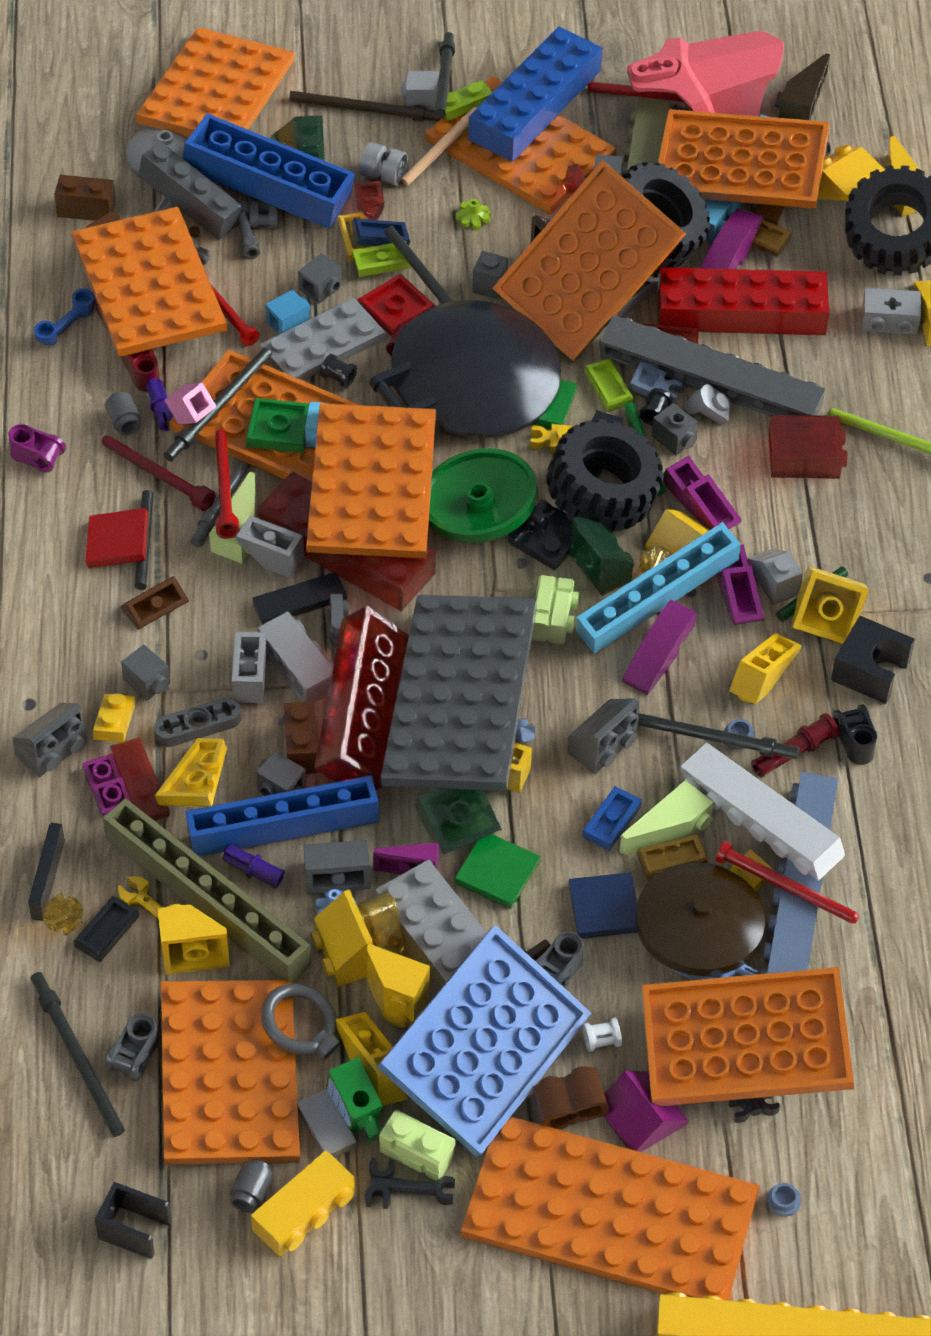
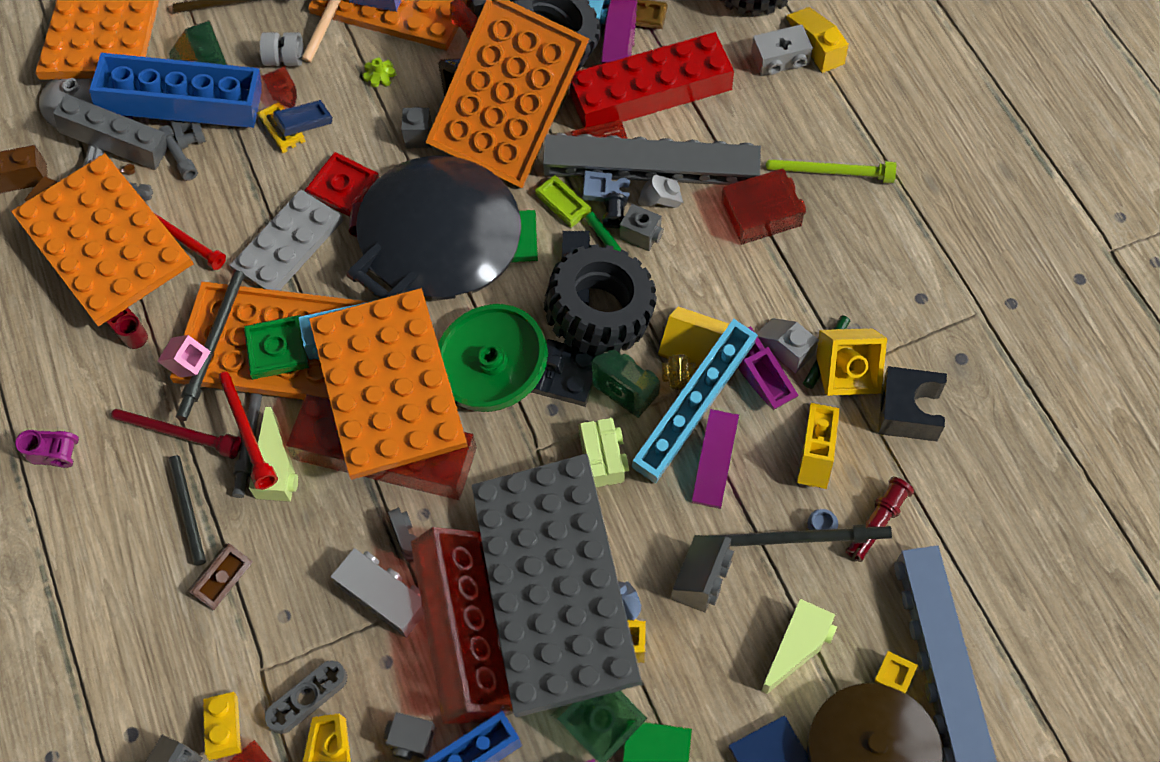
camera: 15 degrees left, 10 degrees up
blue bar [34,289,95,345] -> none
red tile [85,508,149,568] -> none
dark grey brick [105,392,141,435] -> none
dark grey brick [121,645,170,701] -> none
dark purple axle [146,378,174,431] -> none
light grey brick [232,632,267,703] -> none
light grey slope [236,516,304,579] -> none
black tile [252,572,347,625] -> none
dark azure brick [265,289,311,335] -> none
reddish brown brick [284,701,319,774] -> none
dark grey brick [298,253,342,304] -> none
black bush [320,353,357,388] -> none
lime plate [352,241,412,277] -> none
pearl dark grey bar [384,226,453,304] -> none
yellow plate [530,424,574,454] -> none
blue plate [583,786,642,851] -> none
pearl gold plate [637,834,708,881] -> none
magenta slope [663,456,742,530] -> none
white brick [680,742,845,881] -> none
red bar [715,841,859,924] -> none
black piece [832,704,878,765] -> none

